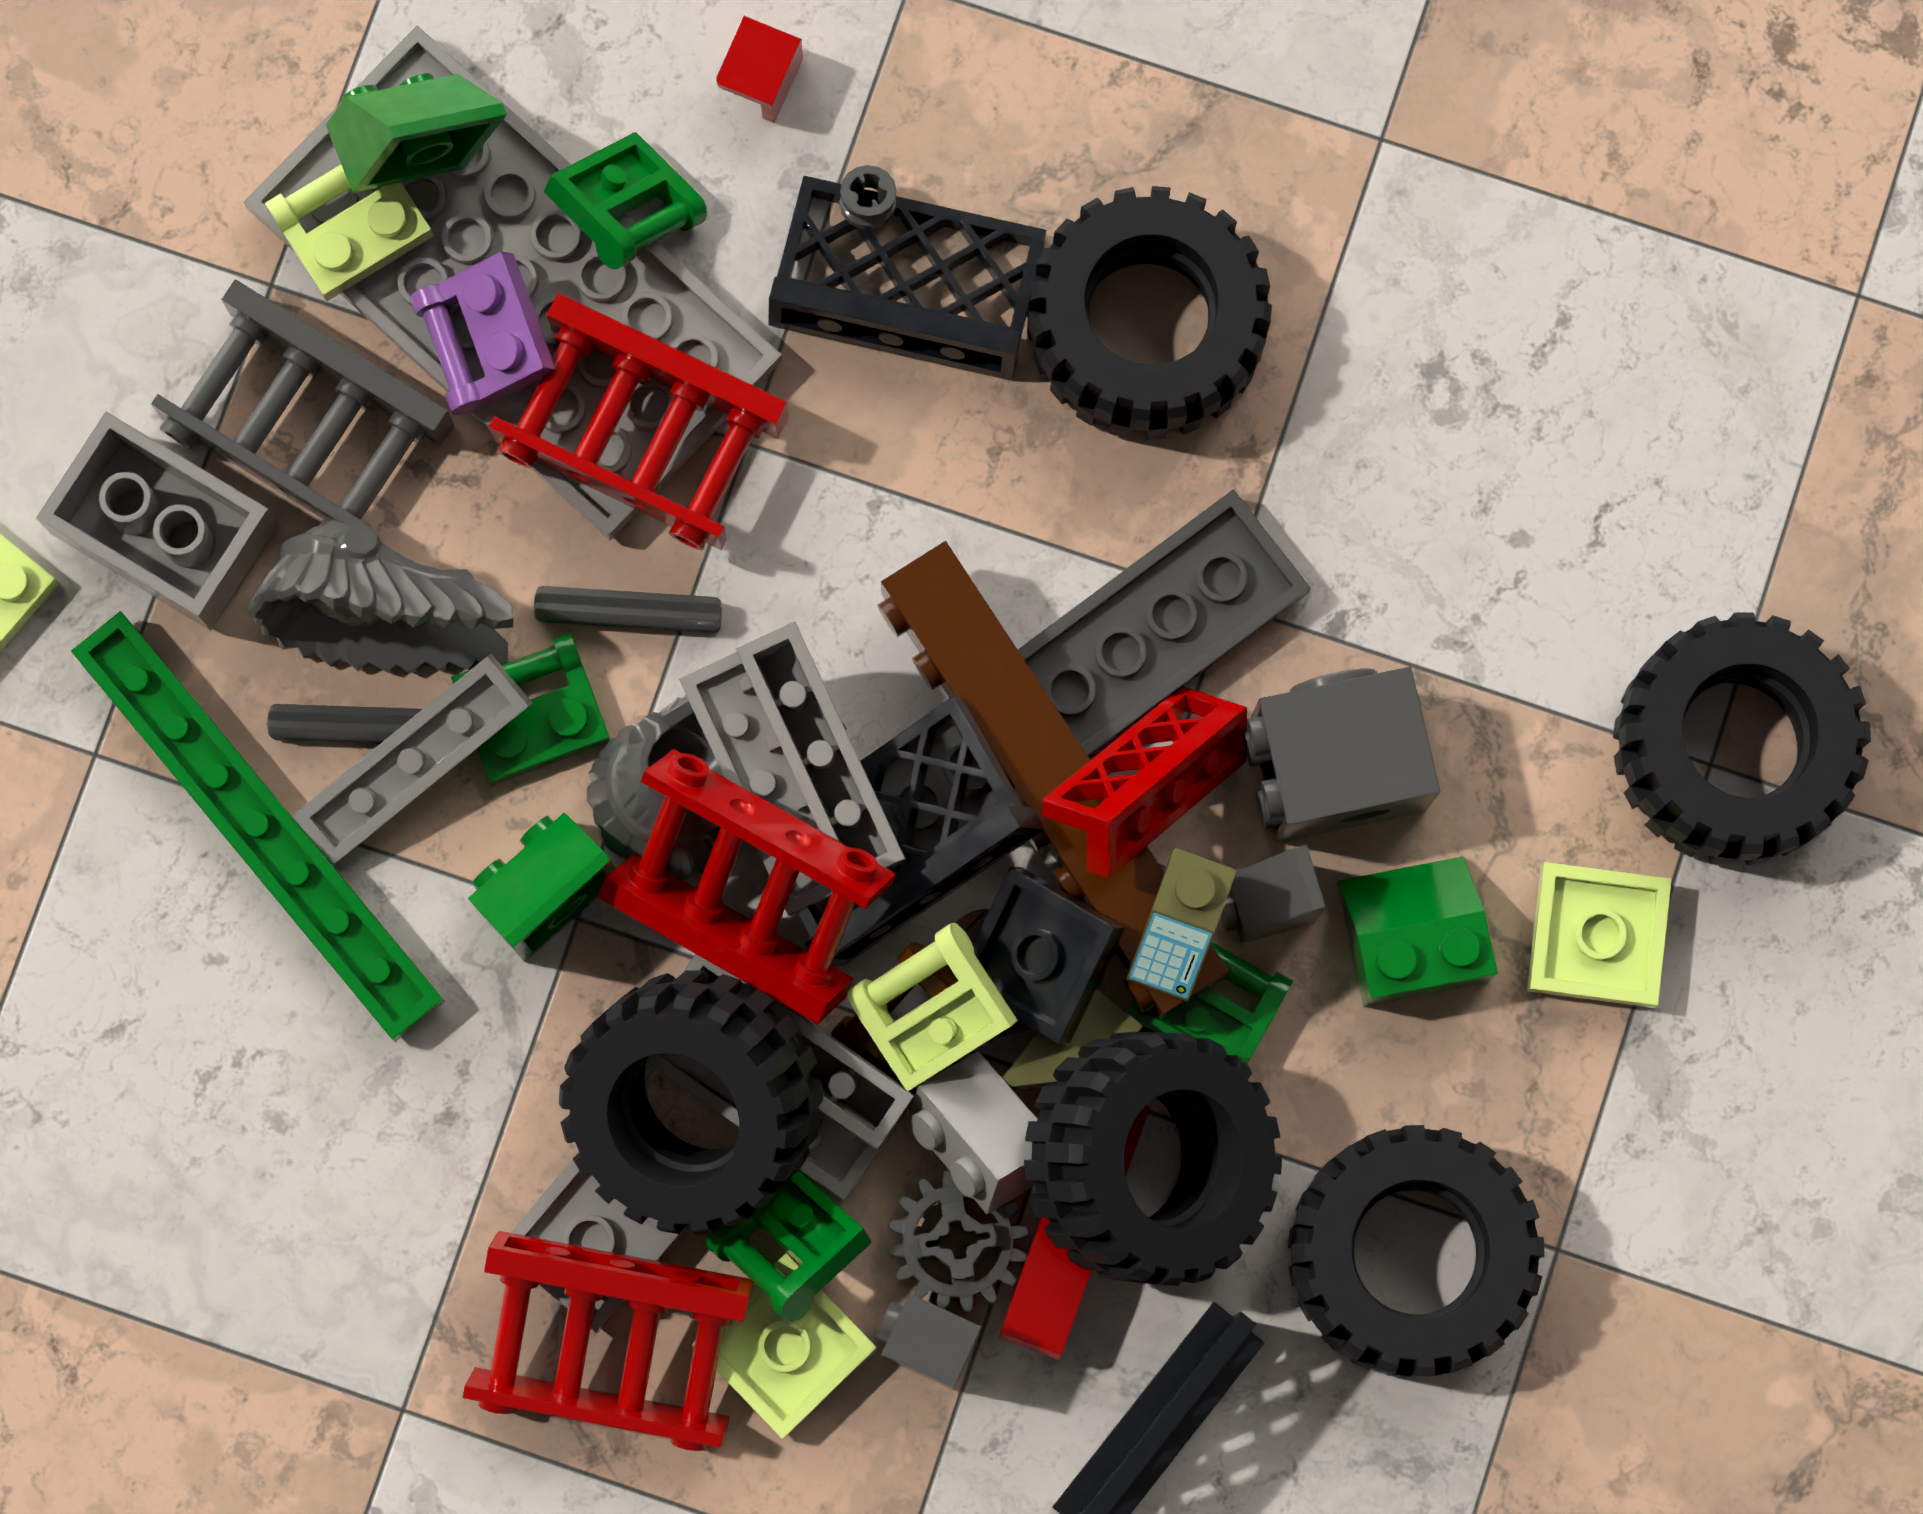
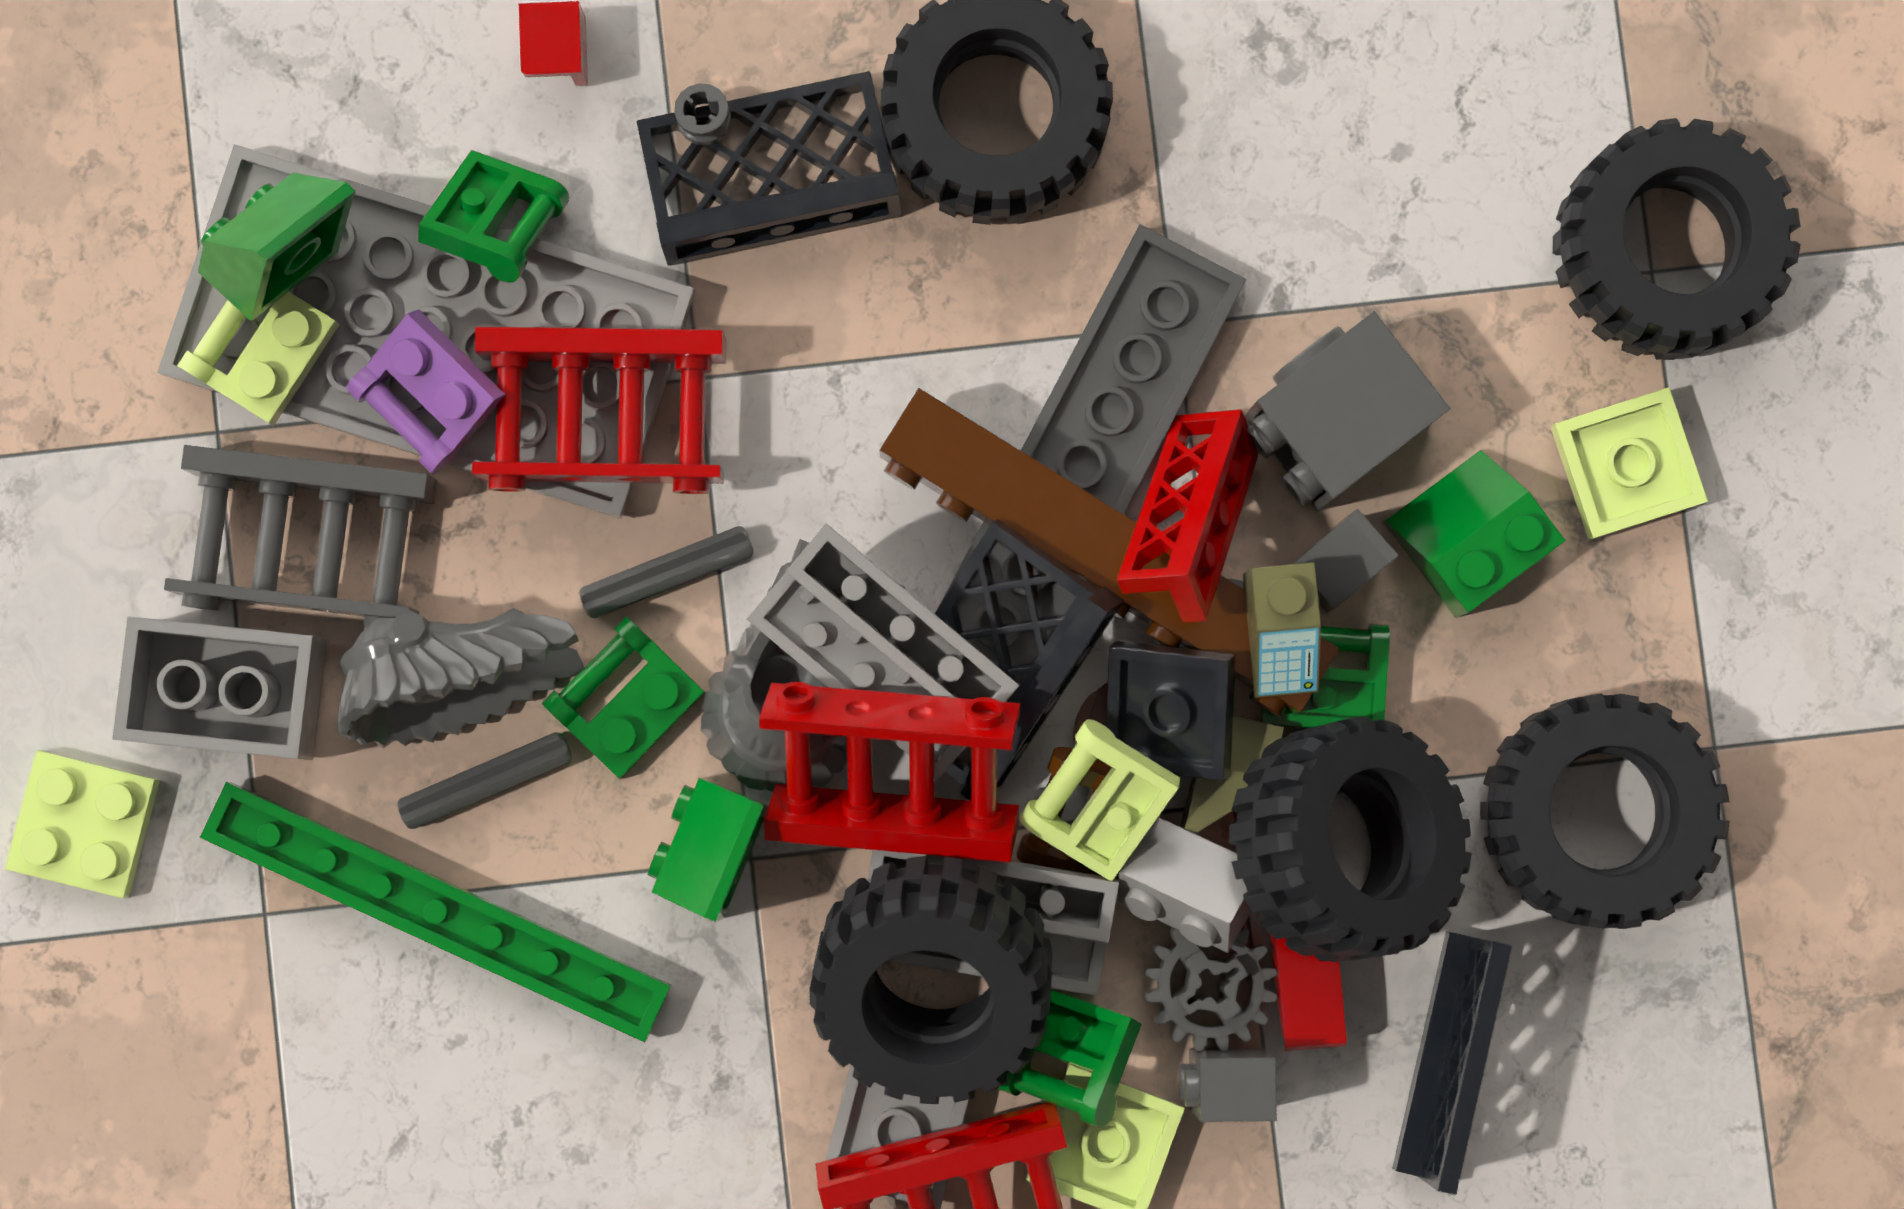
camera: 30 degrees left, 5 degrees up
light grey plate [292,653,532,865] -> none

